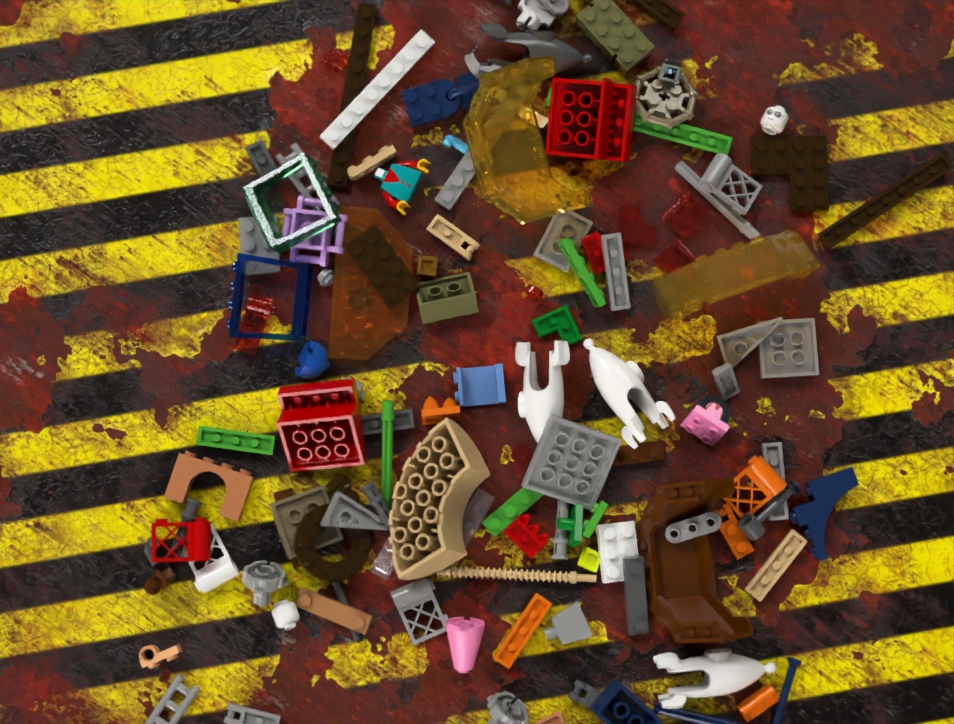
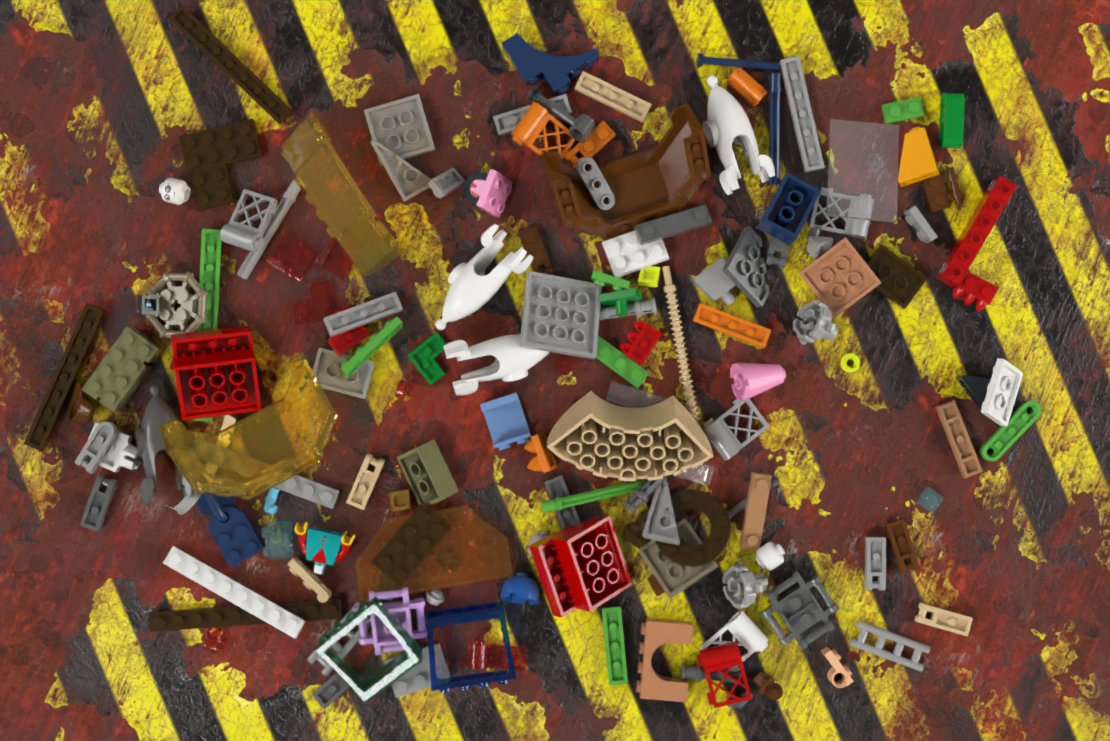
camera: 100 degrees left, 5 degrees up
none -> clear light blue cylinder [262,520,294,560]
none -> dark grey plate [722,226,770,308]
none -> dark grey brick [760,571,839,650]

